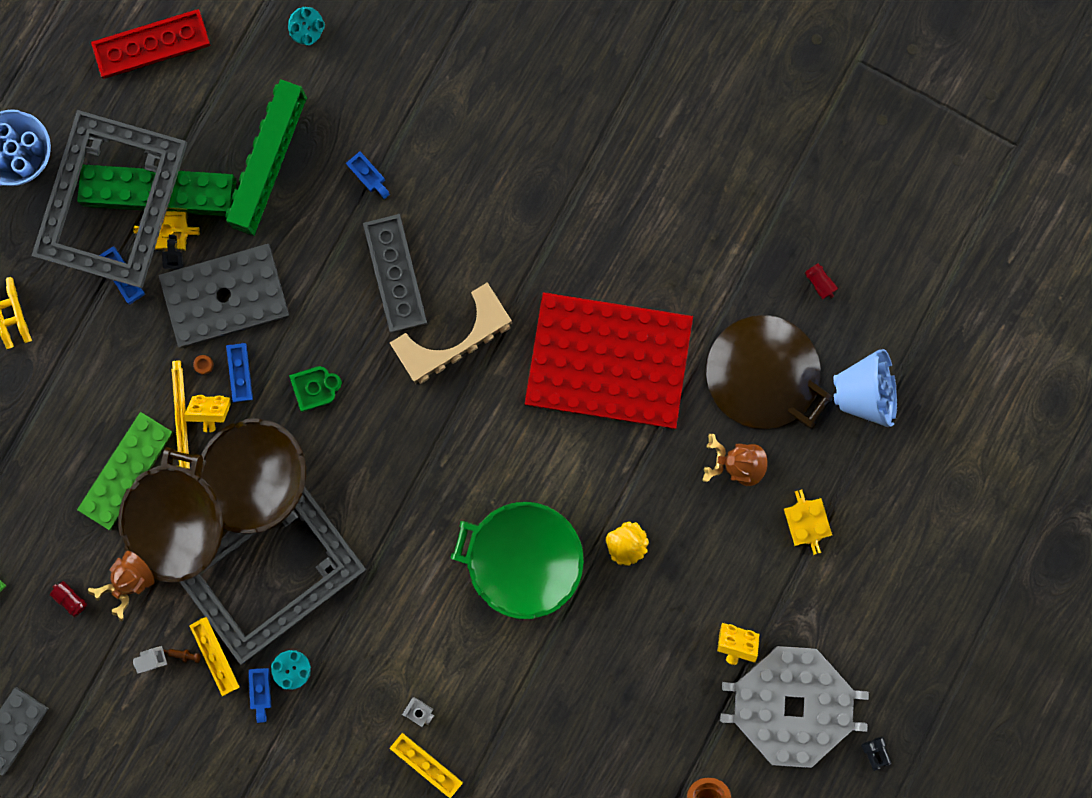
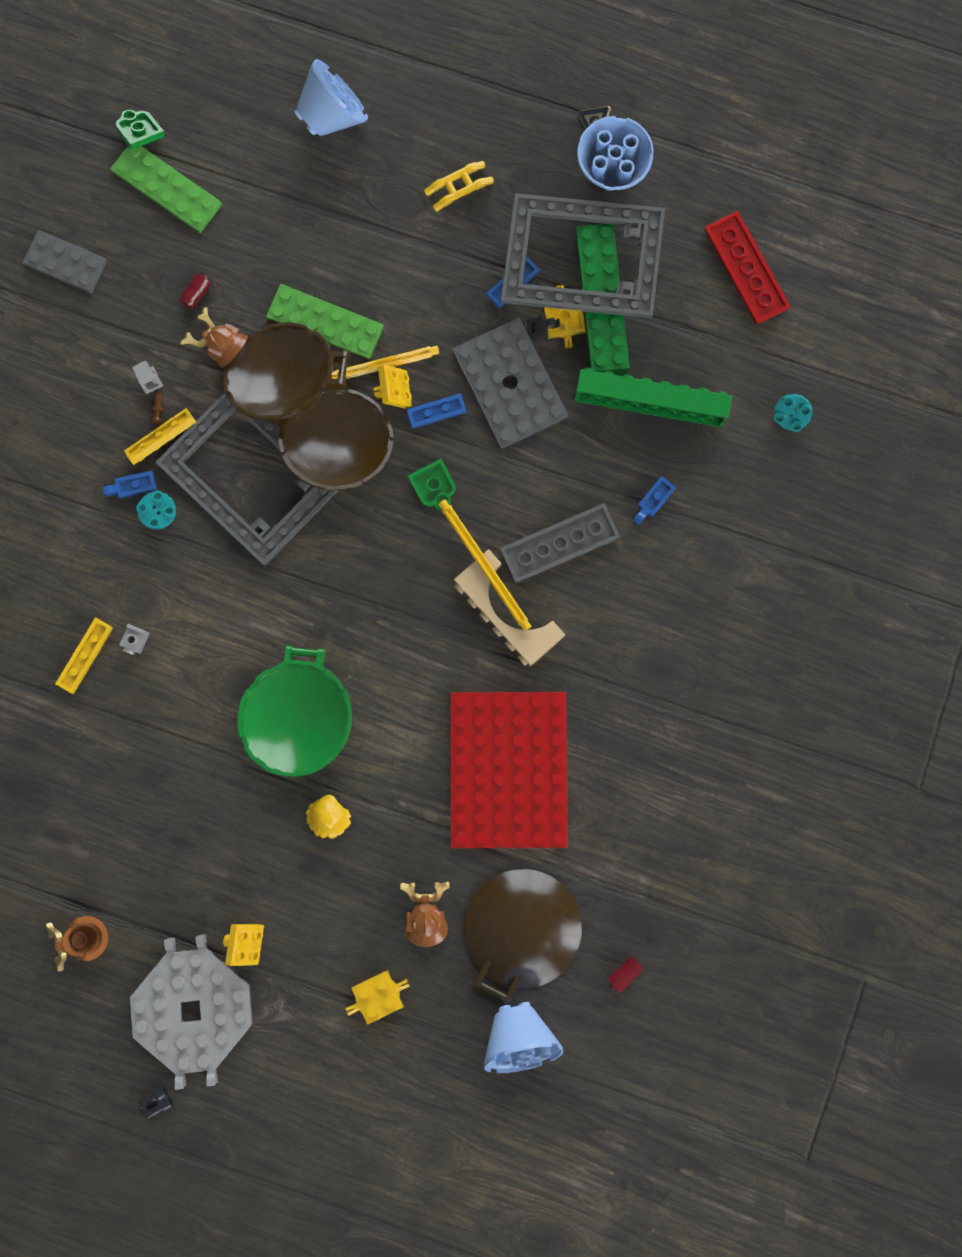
camera: 80 degrees right, 0 degrees up
dark orange tile [193,355,214,375] -> none
none -> yellow piece [439,500,532,631]

